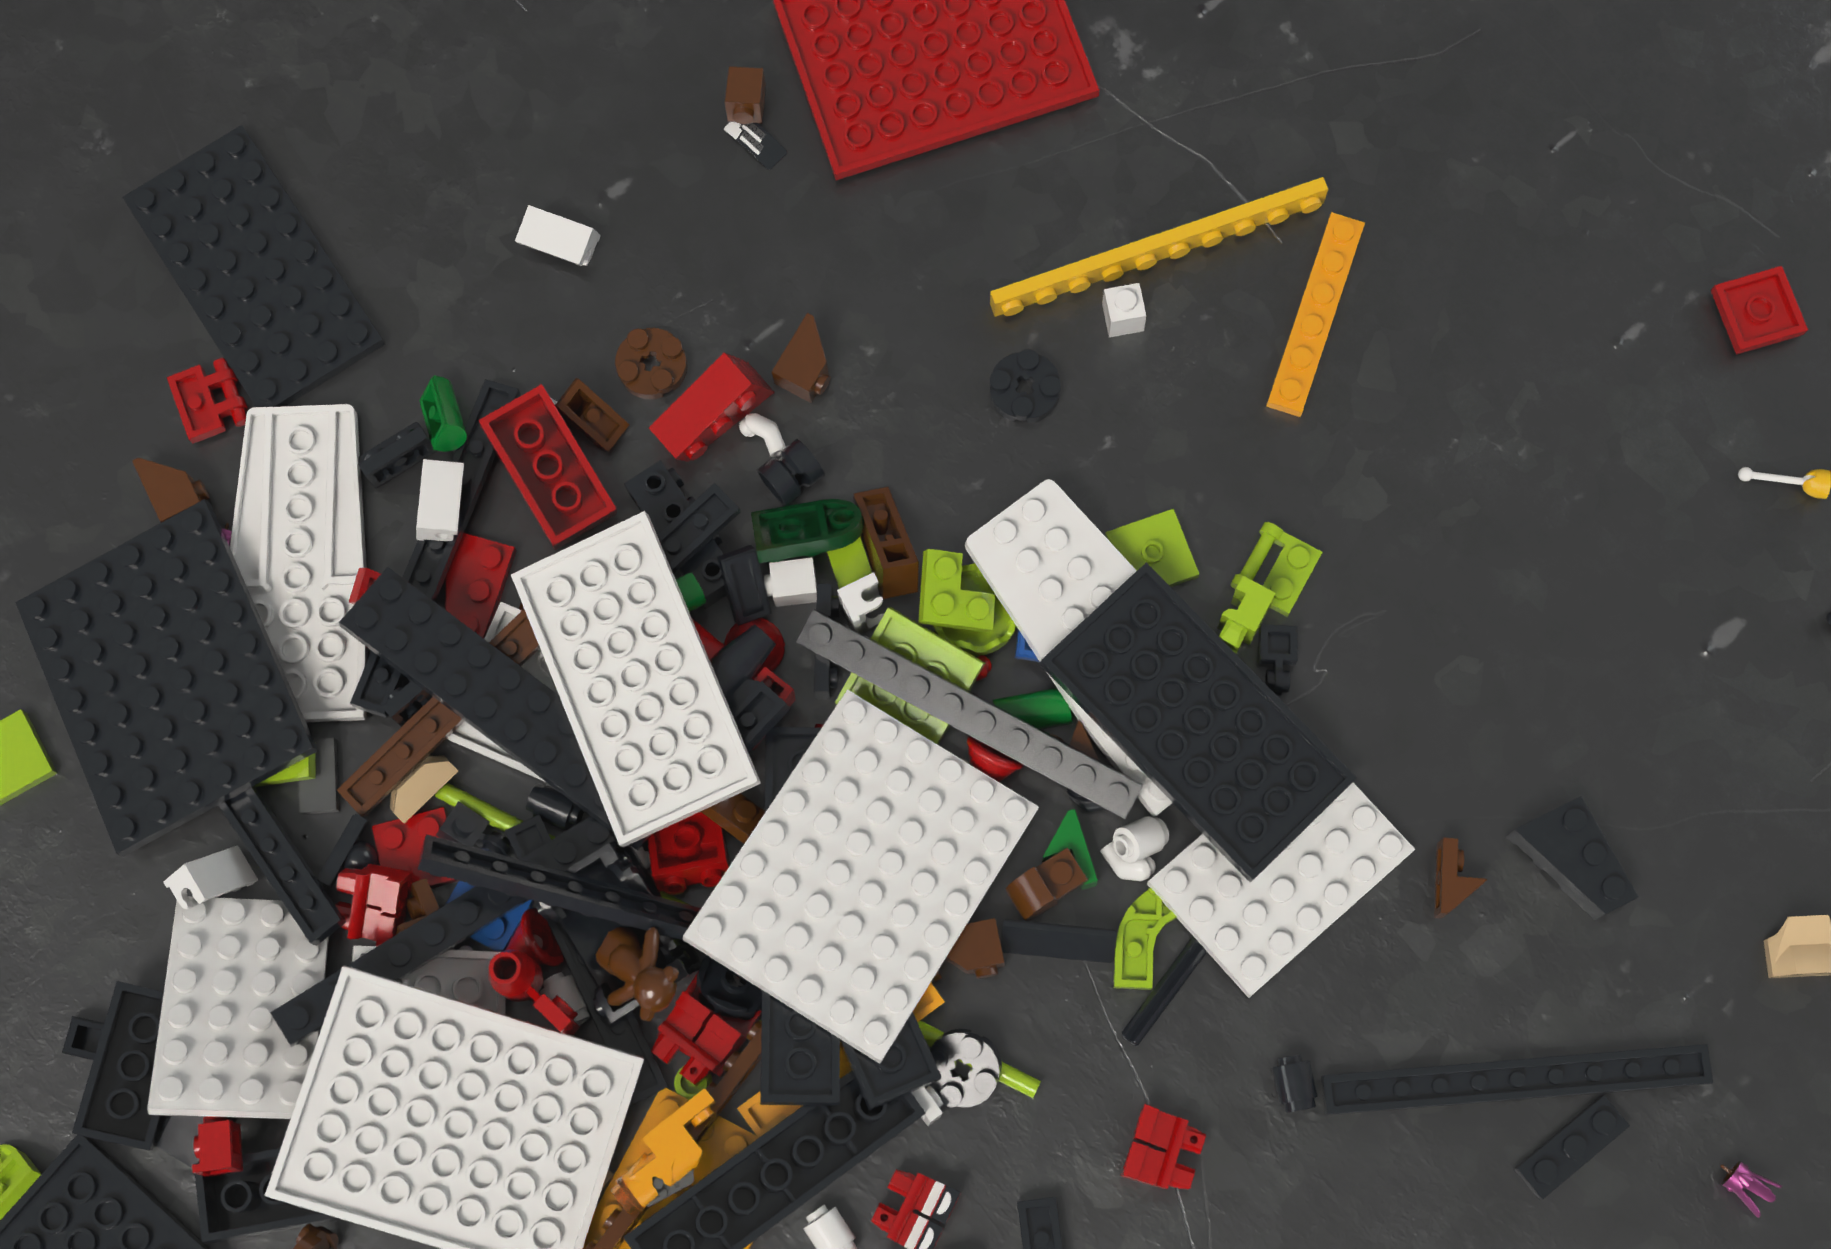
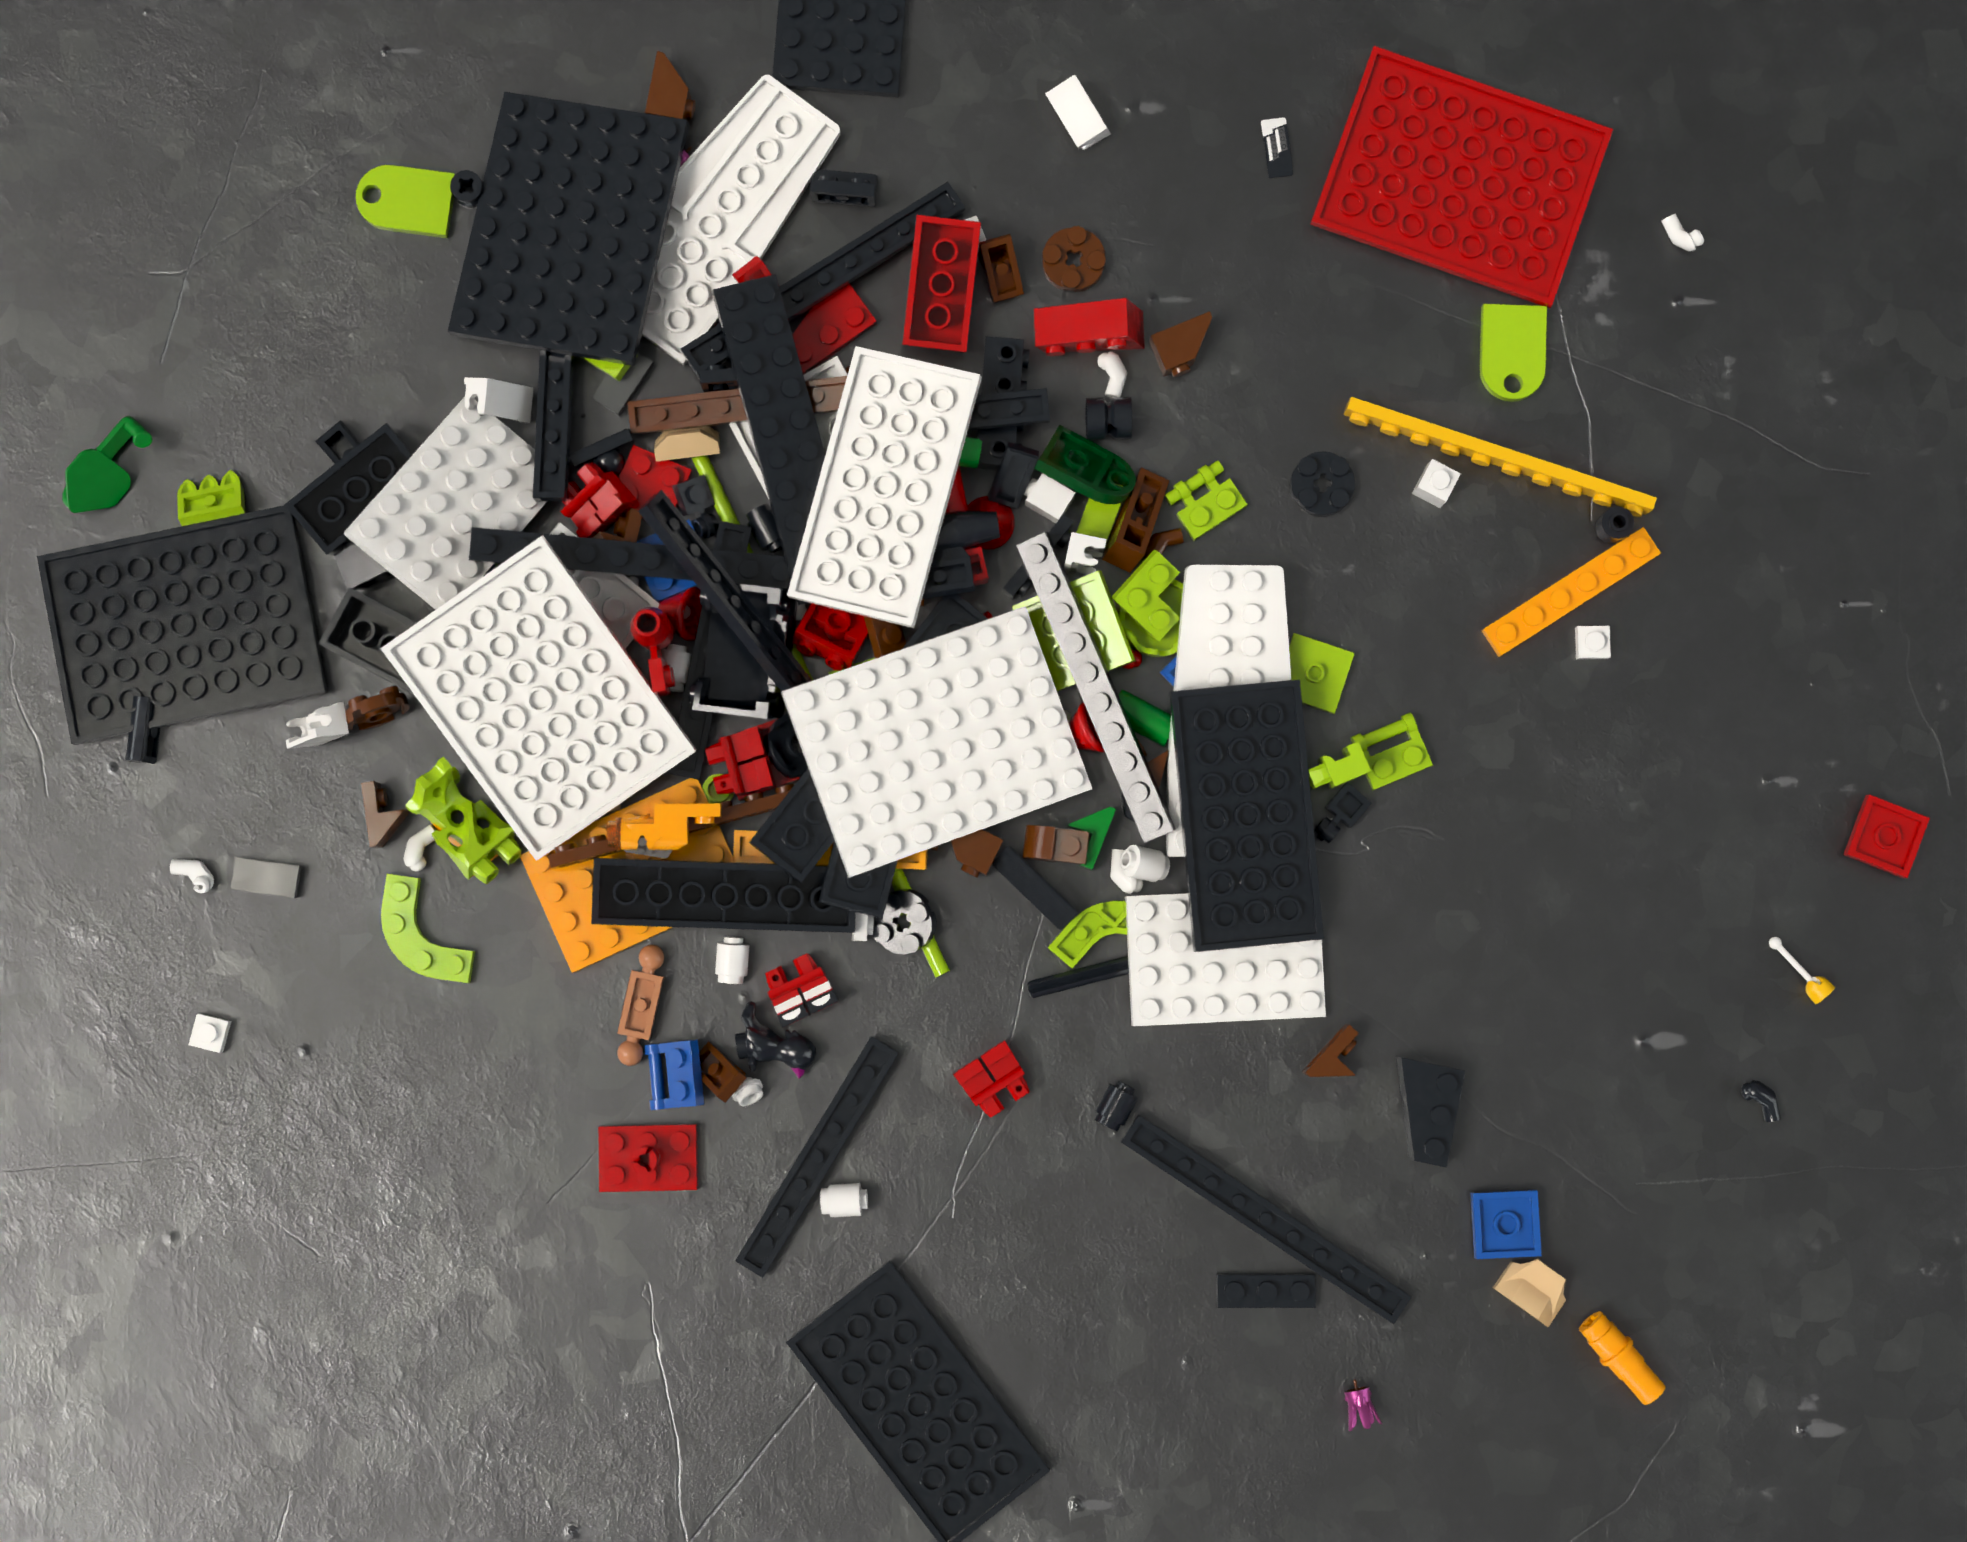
camera: 30 degrees right, 10 degrees up
red plate [166,358,248,444] -> none
red brick [192,1116,243,1176] -> none
white hinge [416,459,464,541] -> none
green brick [419,375,467,452] -> none
reddish brown piece [596,927,679,1022] -> none
reddish brown brick [725,67,766,124] -> none
none -> black wheel [450,170,483,208]
none -> reddish brown arm [1143,528,1184,559]
none -> lime plate [1165,460,1248,541]
none -> blue plate [1470,1189,1542,1259]
none -> lime tile [1480,304,1547,402]
none -> white plate [1575,626,1611,660]
none -> black brick [1595,507,1634,543]

